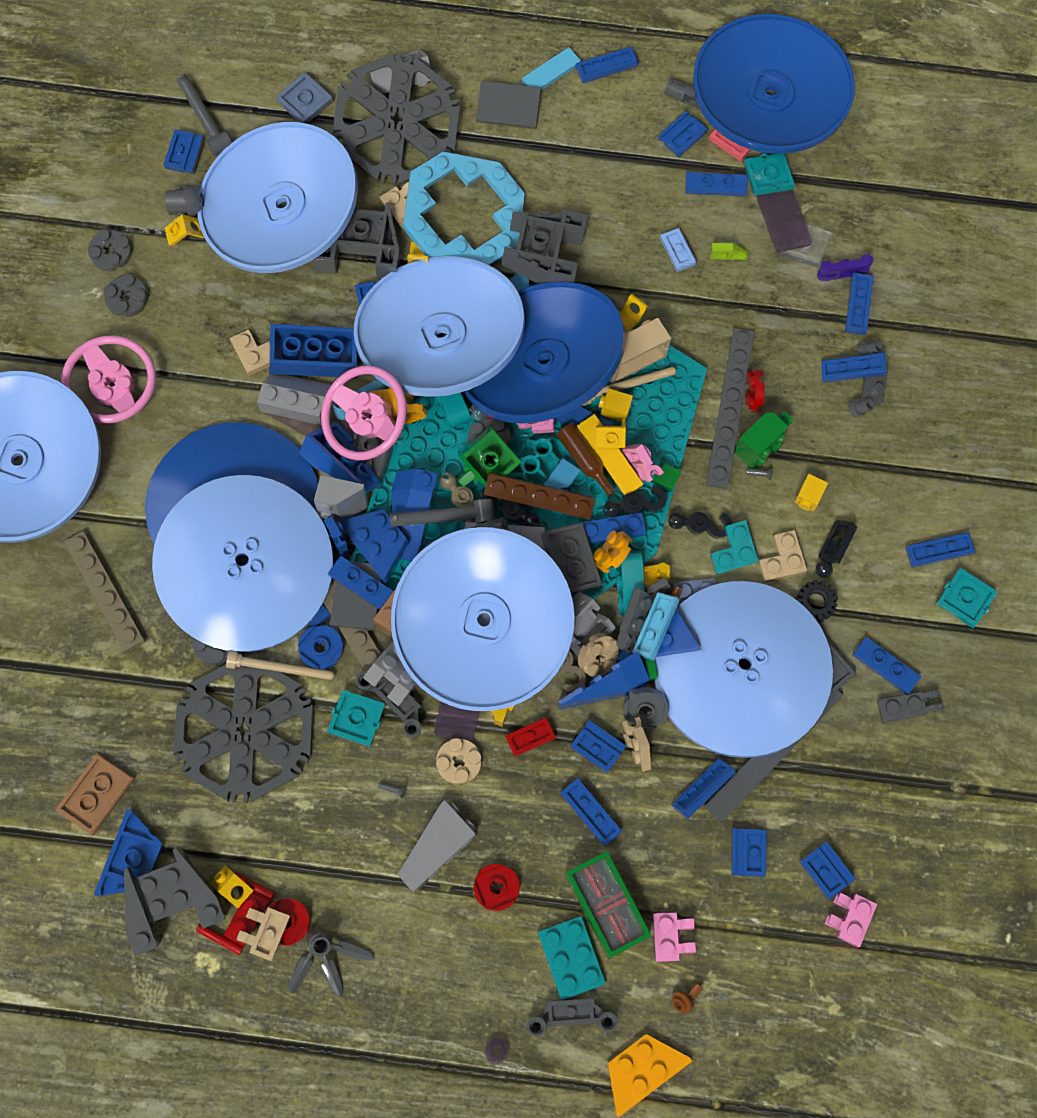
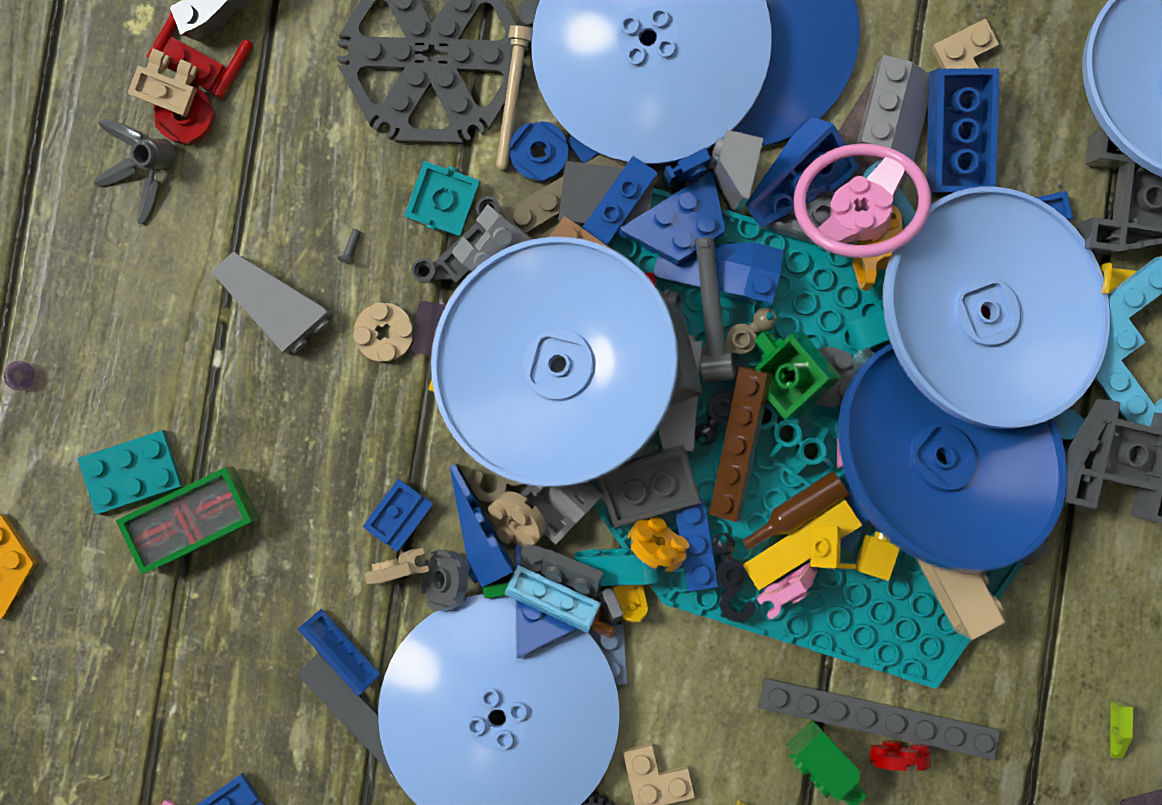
camera: 95 degrees right, 15 degrees up
yellow bracket [210,865,253,908] -> none
red plate [473,864,520,912] -> none
red plate [505,717,556,758] -> none
dark grey plate [527,999,618,1037] -> none
dark azure tile [544,458,581,490] -> none
blue plate [560,778,622,847] -> none
tan piece [582,367,676,406] -> none
yellow bracket [619,294,648,331] -> none
green tile [652,462,682,492] -> none
bright pink plate [653,913,696,962] -> none
light blue plate [660,228,696,272] -> none
black piece [668,512,732,539] -> none
dark orange plate [672,982,703,1014] -> none
teal plate [710,520,759,574] -> none
blue plate [731,828,766,877] -> none
dark grey piece [746,468,772,480] -> none

